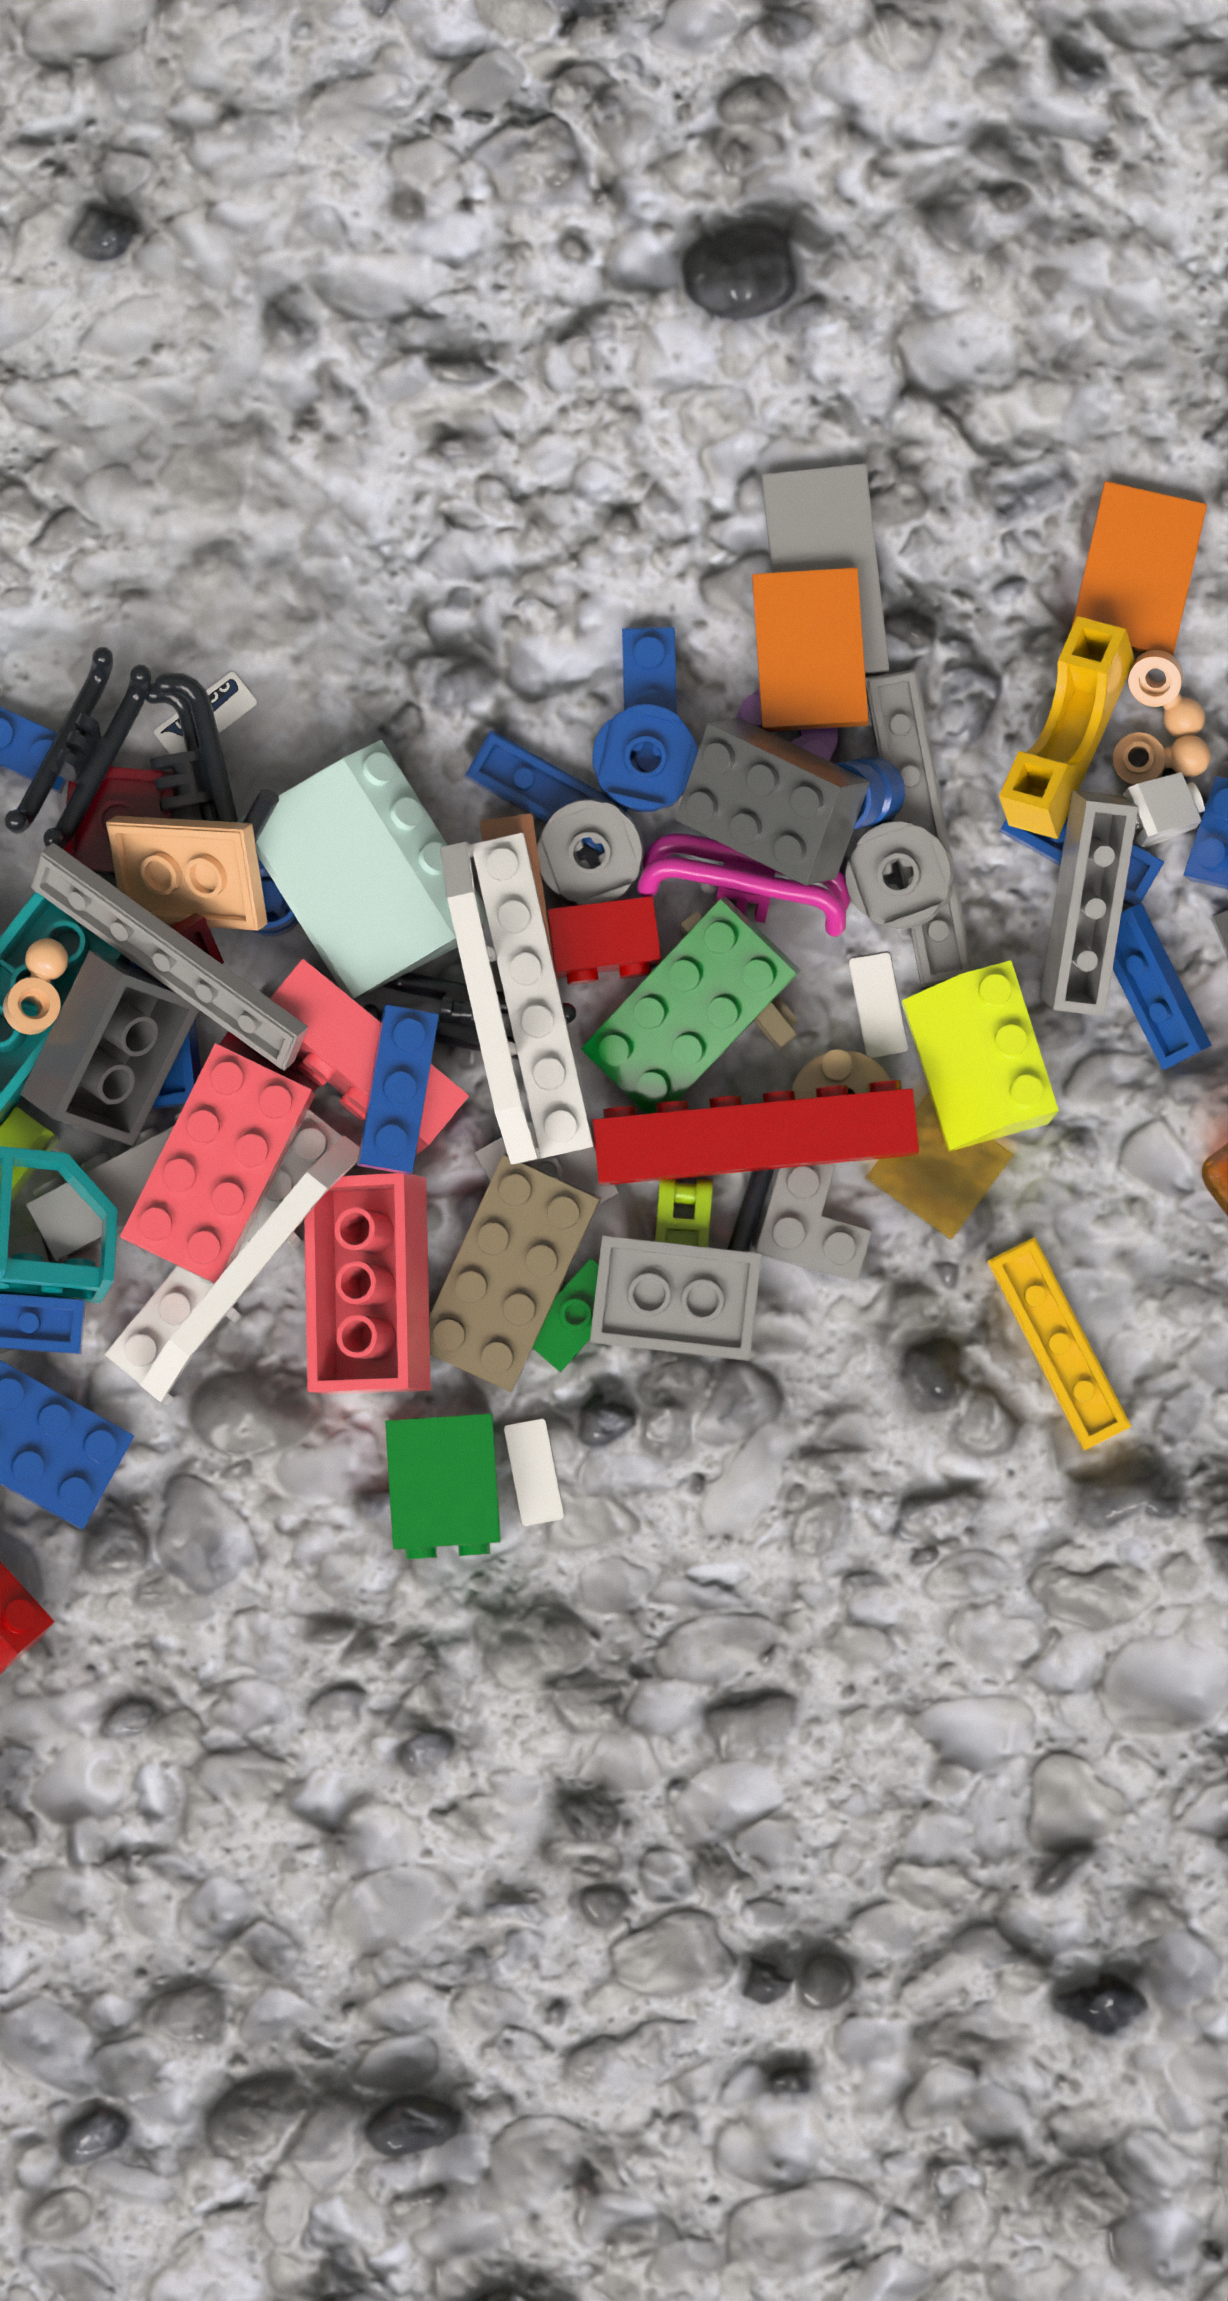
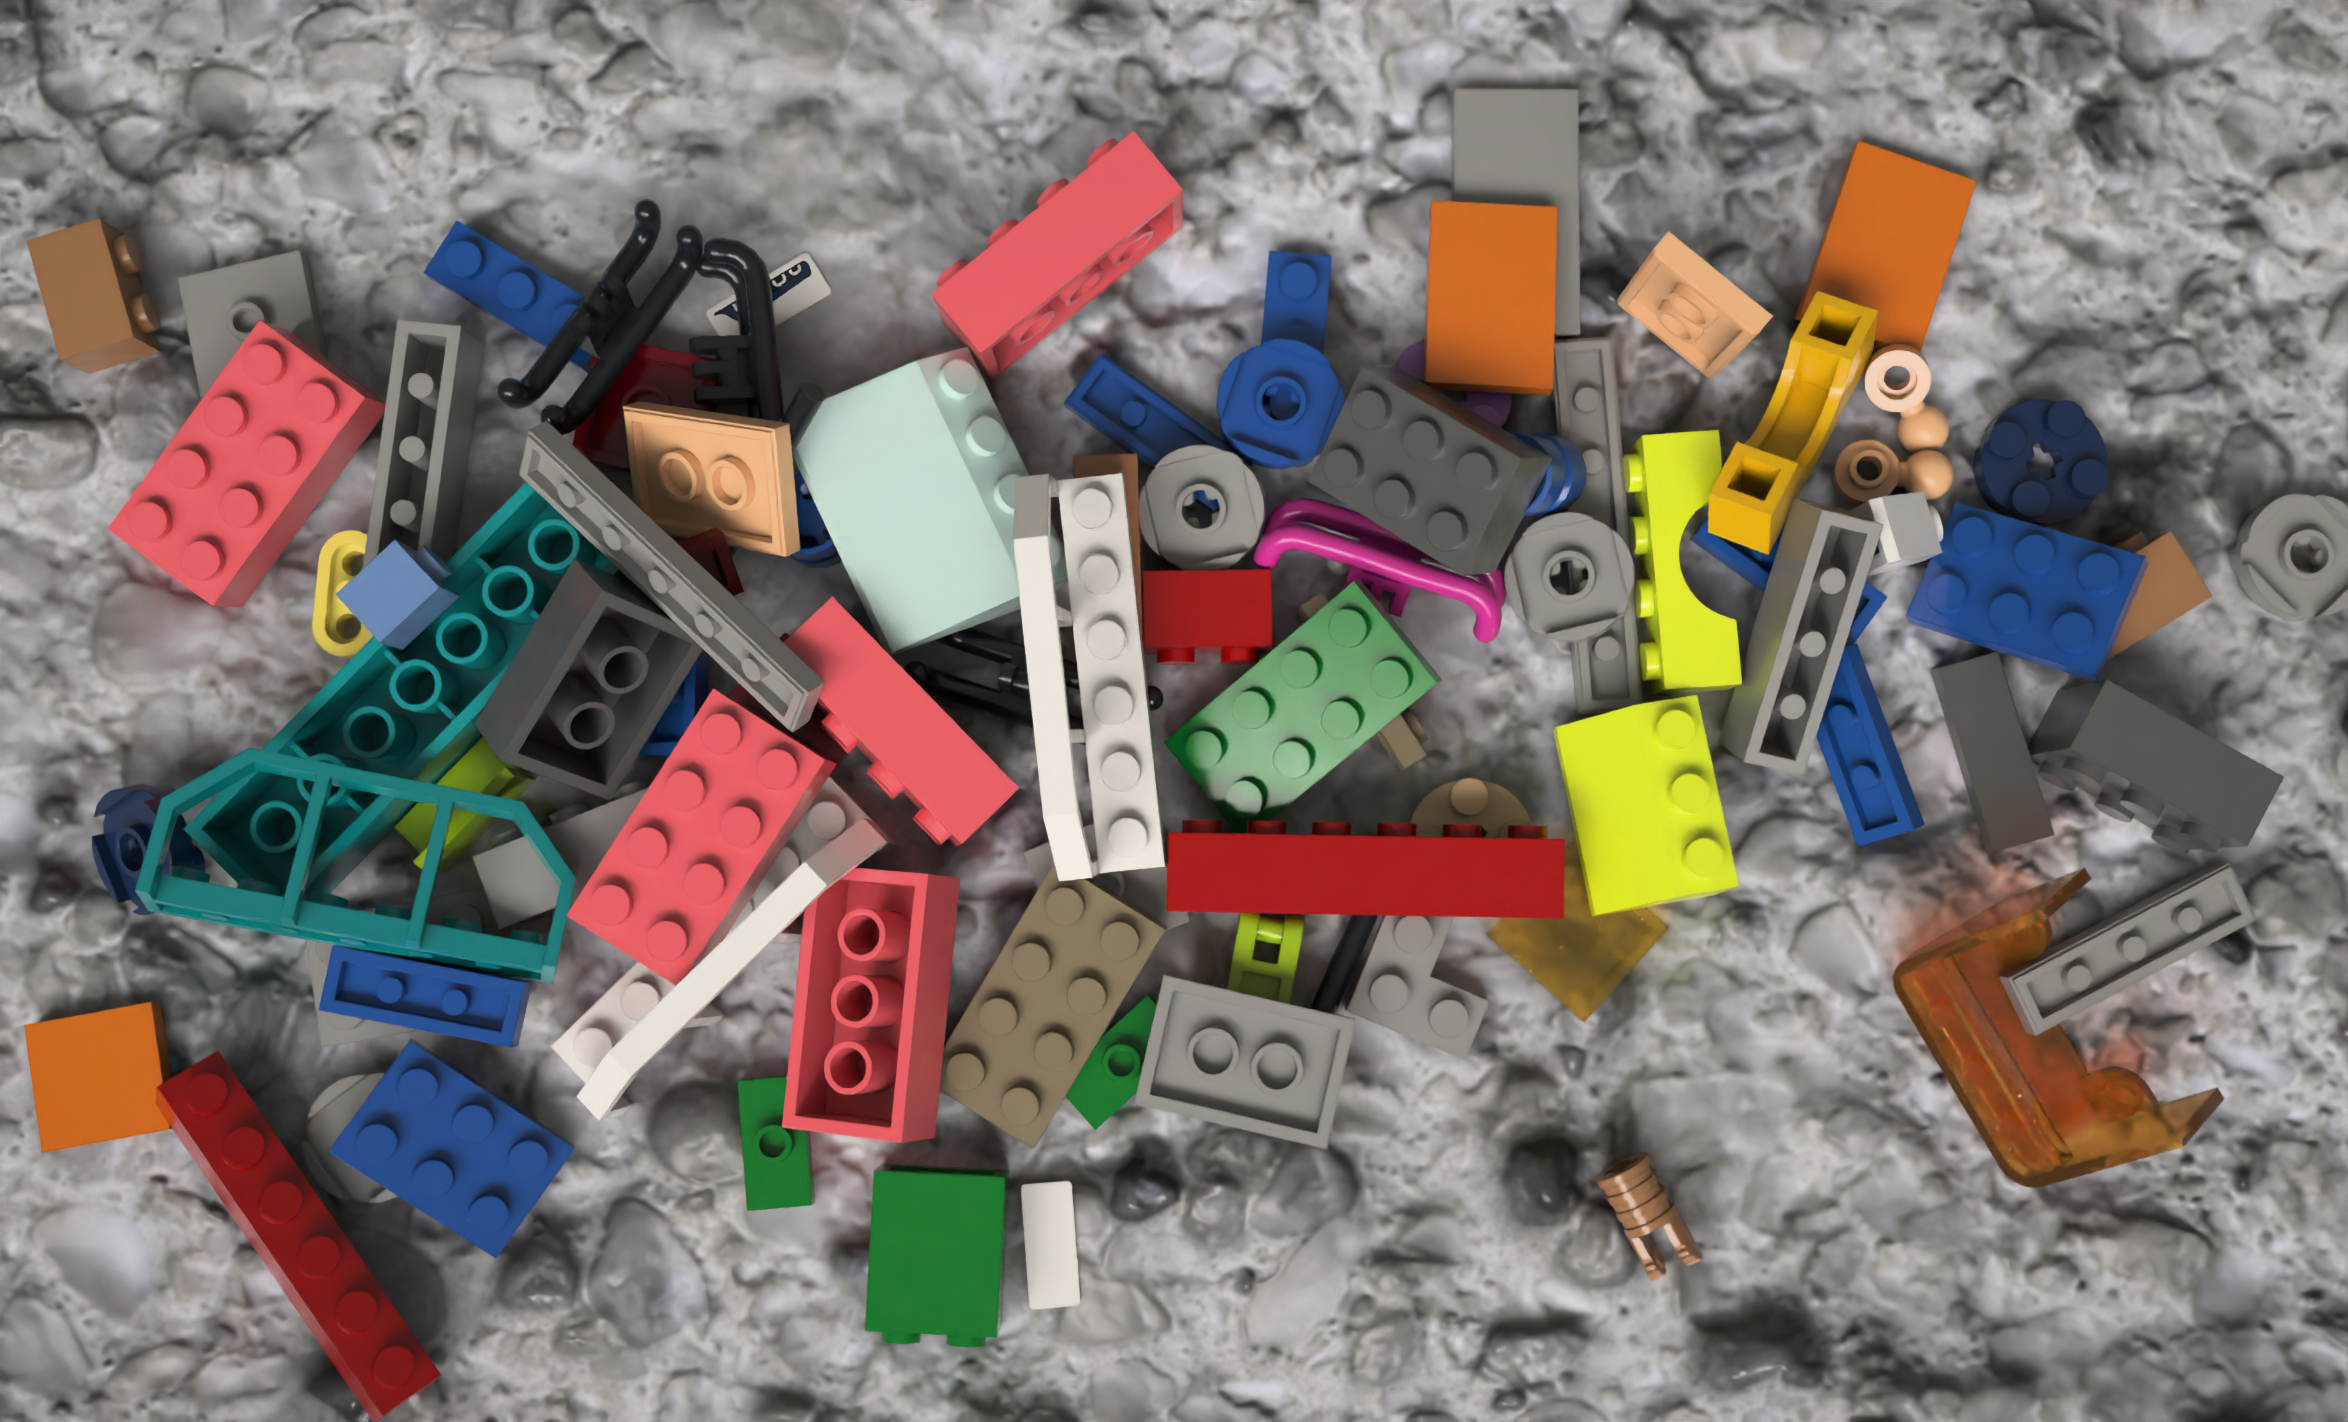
camera: 10 degrees right, 0 degrees up
light nougat plate [3,938,68,1035] -> none
blue plate [357,1004,439,1175] -> none
white sticker [849,953,908,1058] -> none
yellow tile [987,1237,1132,1451] -> none
none -> green plate [737,1075,815,1211]
none -> coral brick [931,131,1183,382]
none -> medium nougat hinge [1595,1152,1704,1281]
none -> light nougat tile [1616,231,1773,379]
none -> neon yellow arch [1623,430,1742,695]

